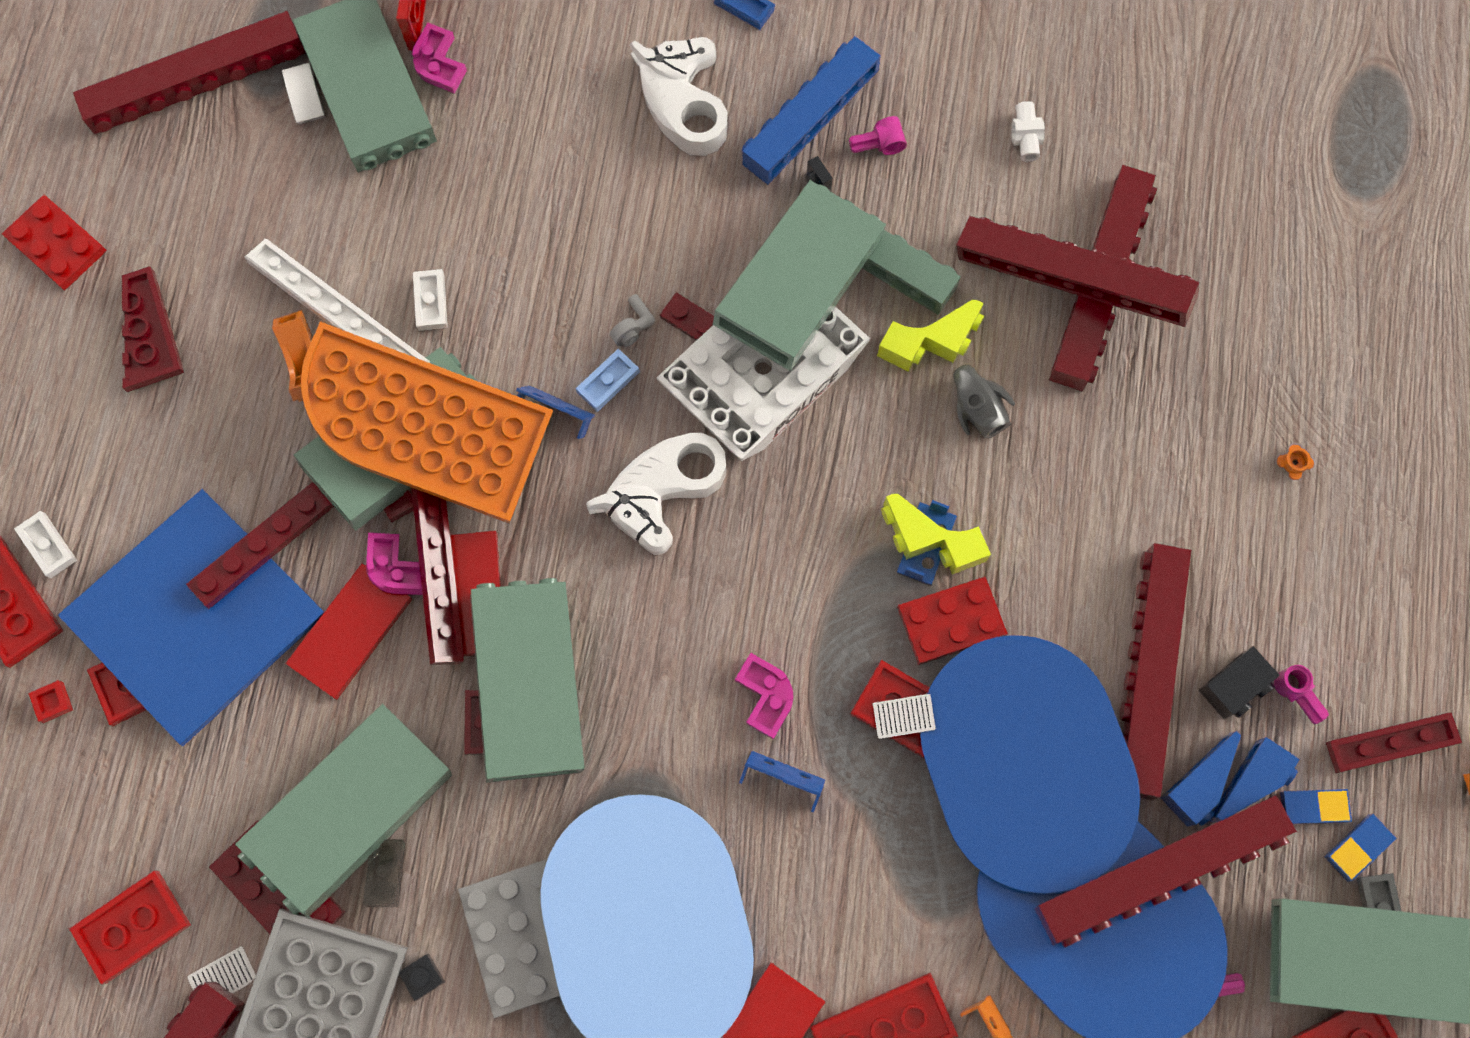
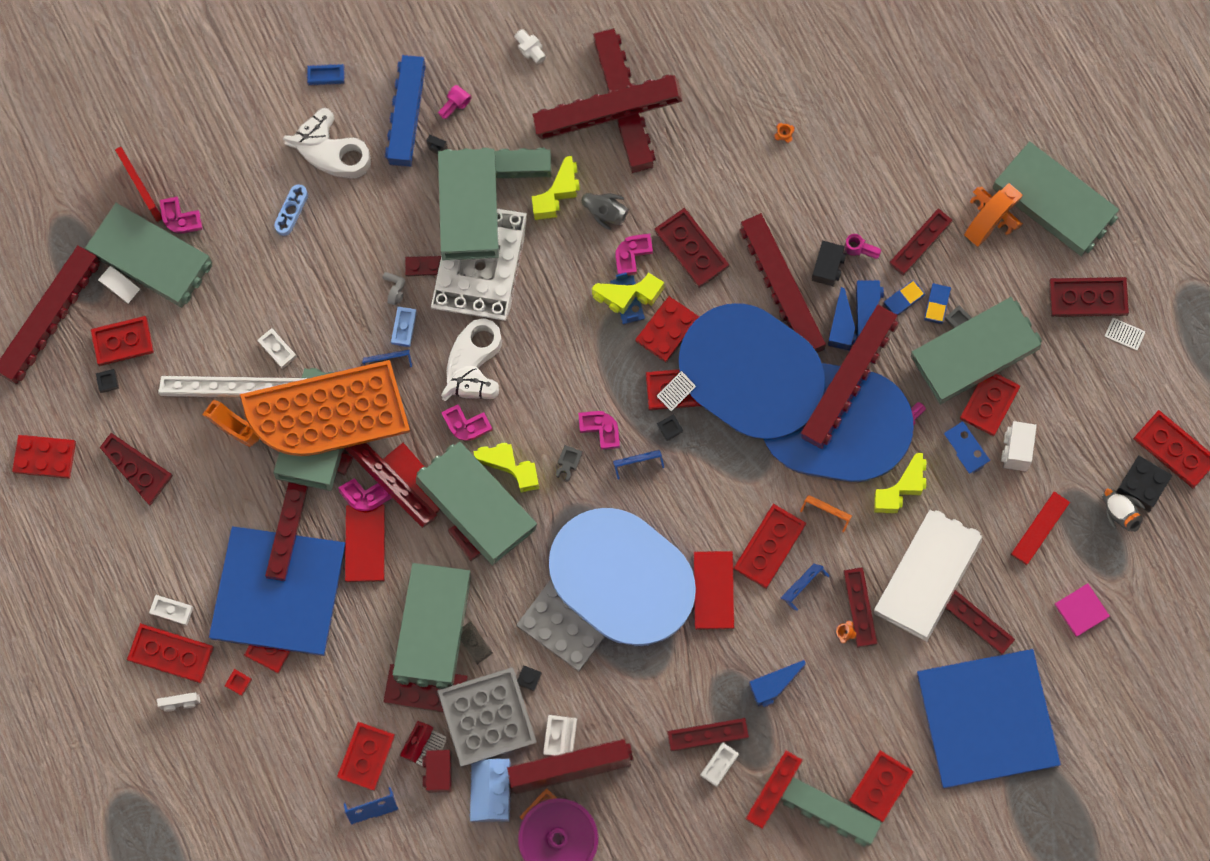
camera: 30 degrees left, 0 degrees up
none -> red plate [90,316,154,366]
none -> black plate [96,369,119,393]
none -> light blue beam [274,184,308,236]
none -> blue piece [343,787,399,825]
none -> dark red plate [400,720,434,763]
none -> dark pink plate [441,404,493,441]
none -> neon yellow arch [473,443,540,492]
none -> dark grey plate [556,445,583,482]
none -> dark pink plate [615,234,653,275]
none -> dark red plate [654,207,729,288]
none -> black plate [657,414,683,441]

